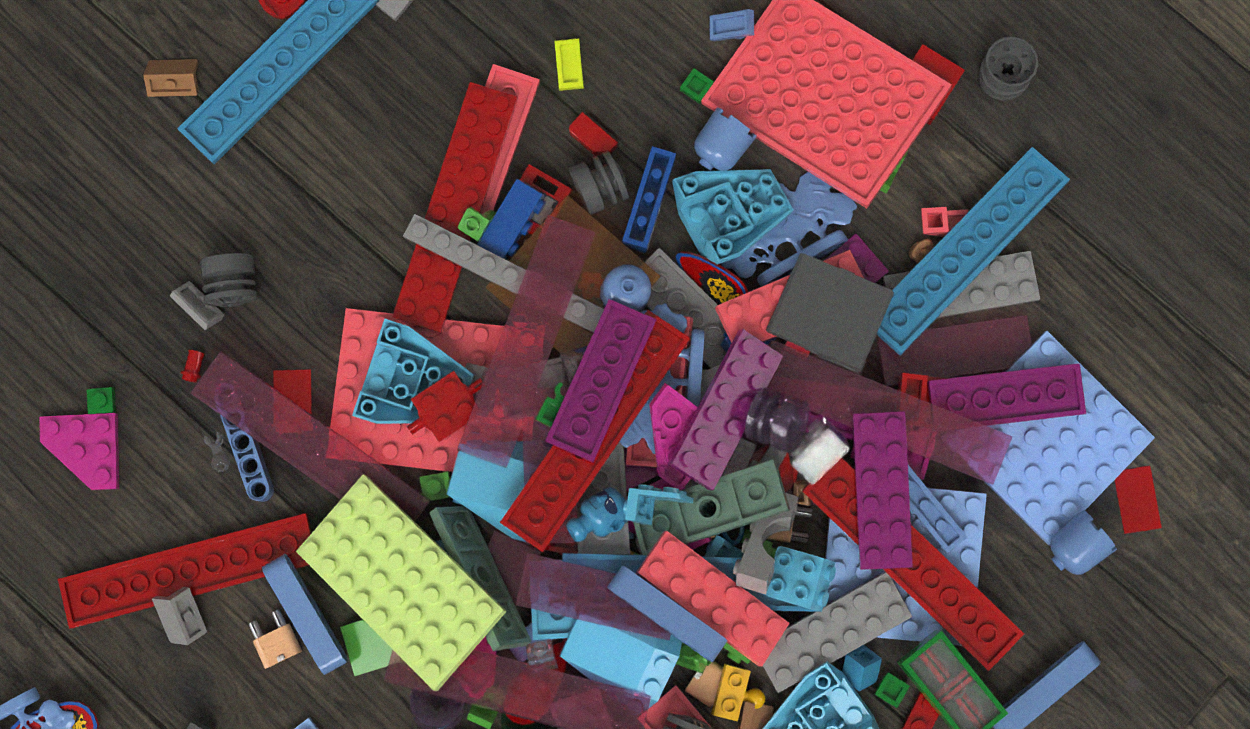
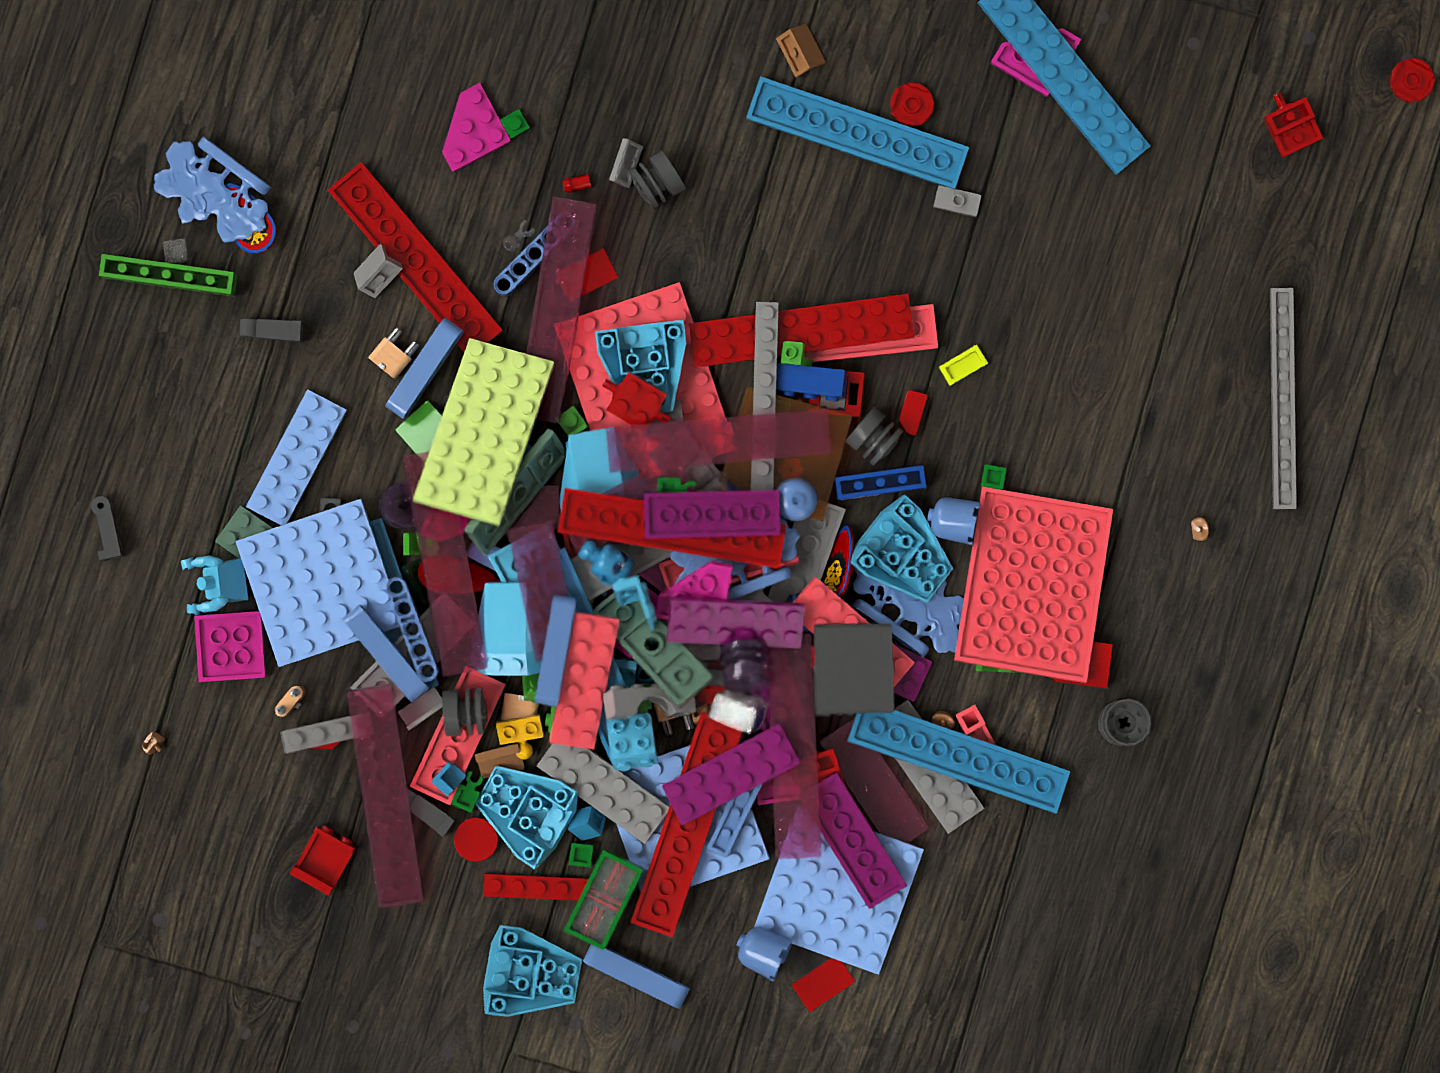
camera: 65 degrees right, 5 degrees up
clear bracket [526,639,558,673] -> none
medium blue tile [709,9,754,41] -> none

